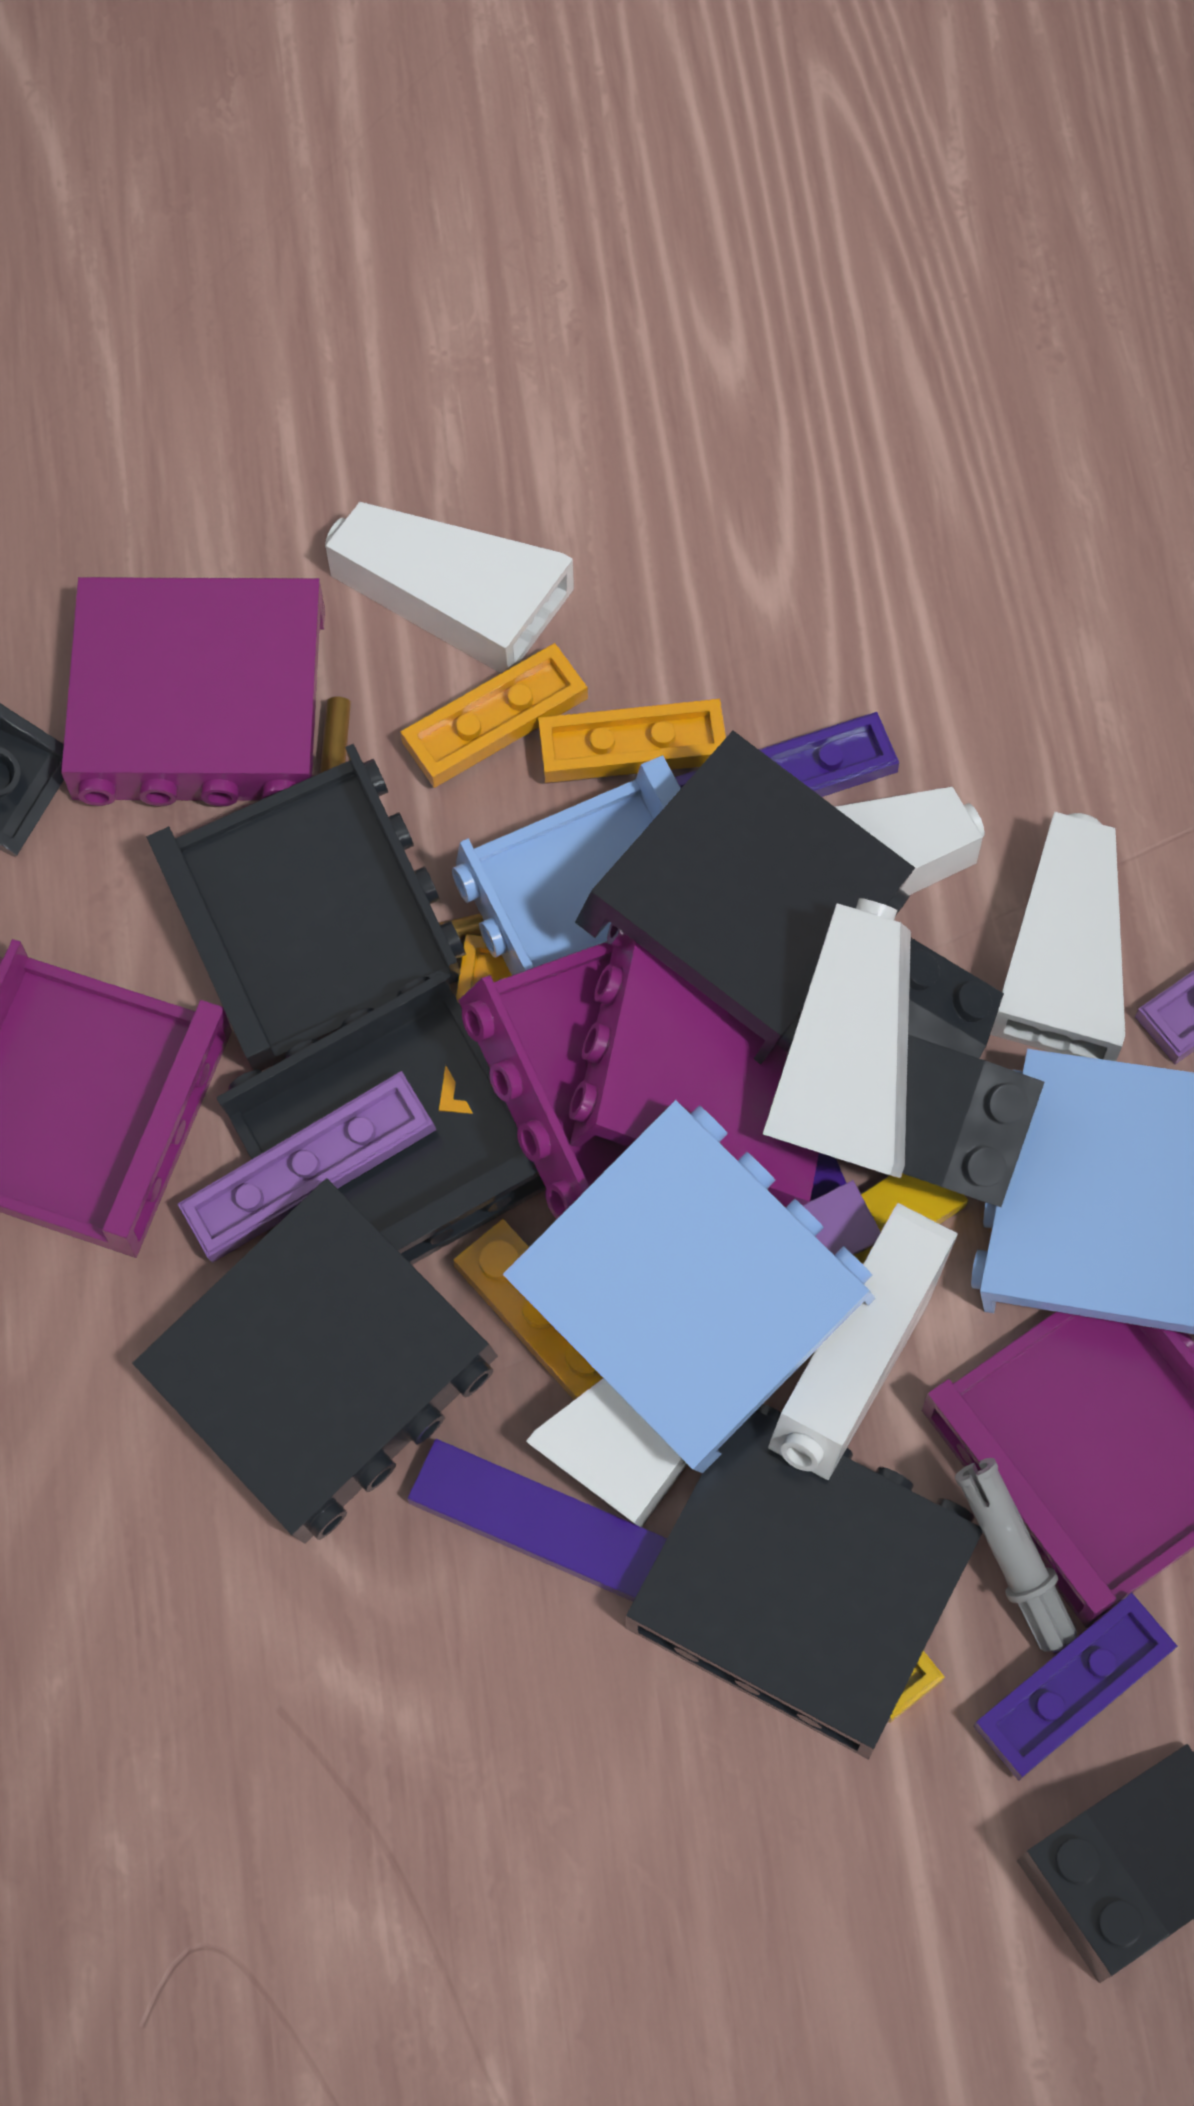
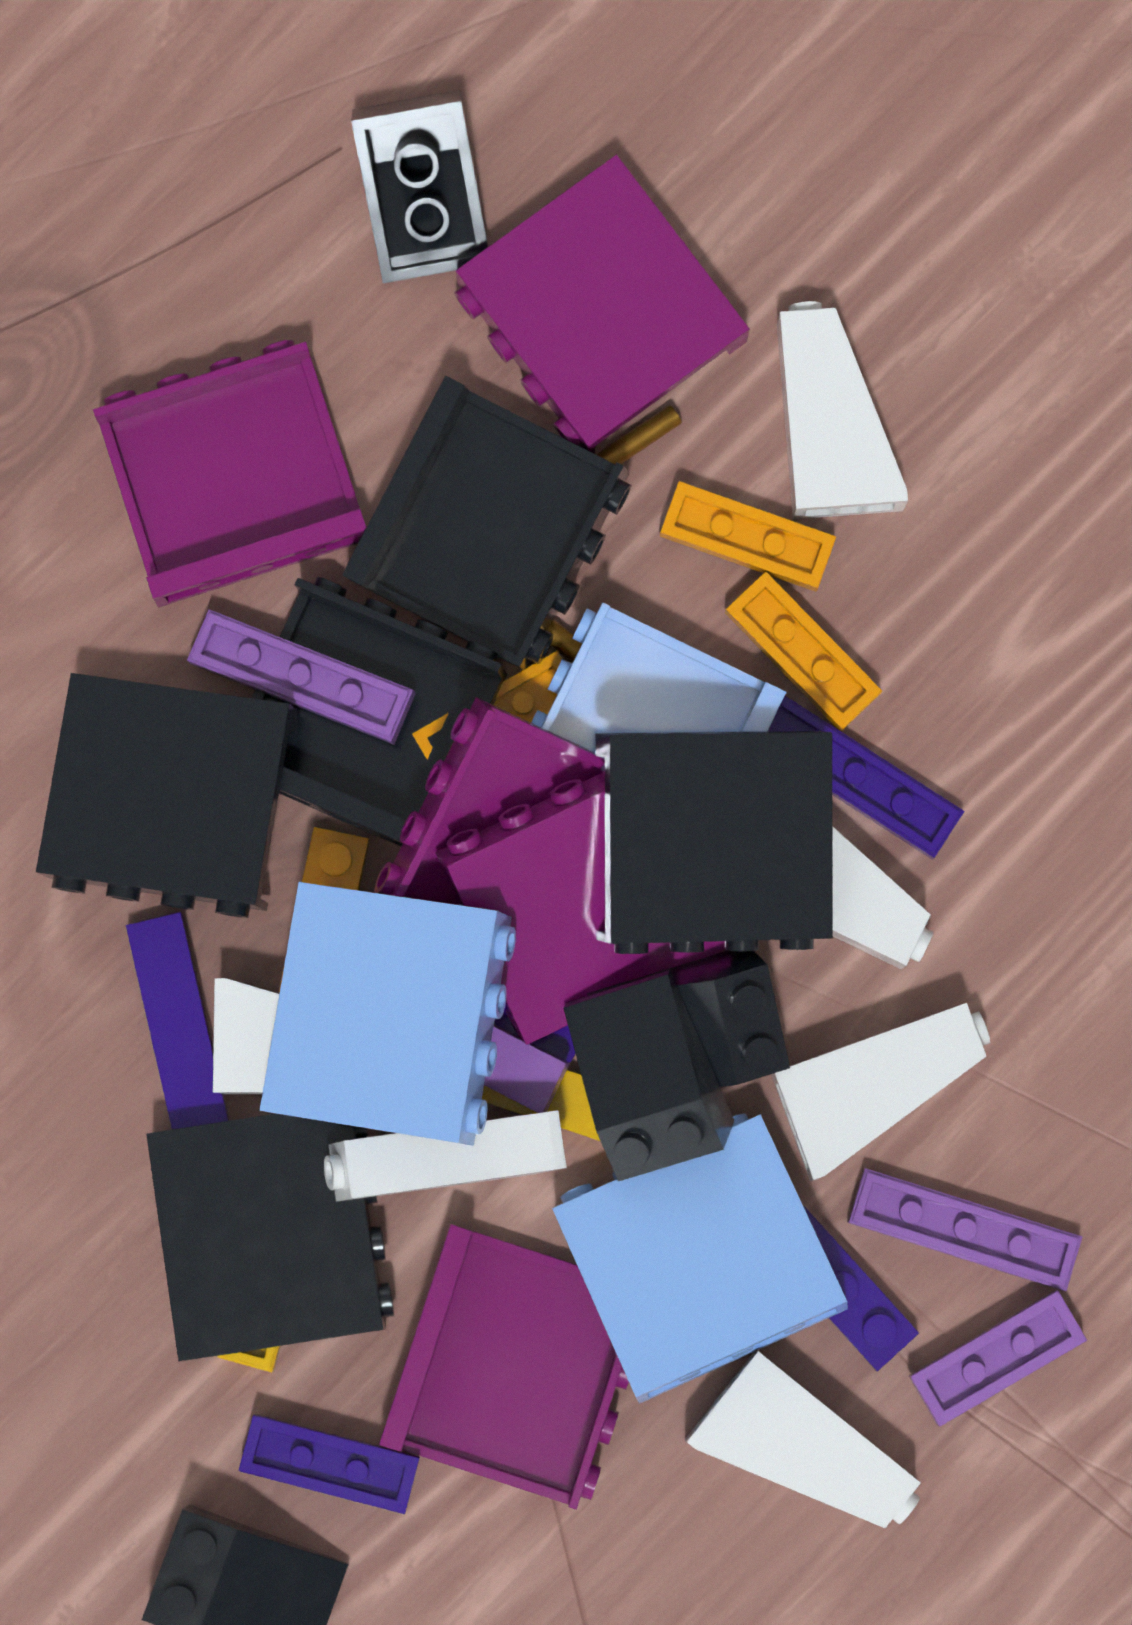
camera: 50 degrees right, 15 degrees up
white slope [763,898,911,1178] -> none
light grey axle [955,1458,1077,1653] -> none

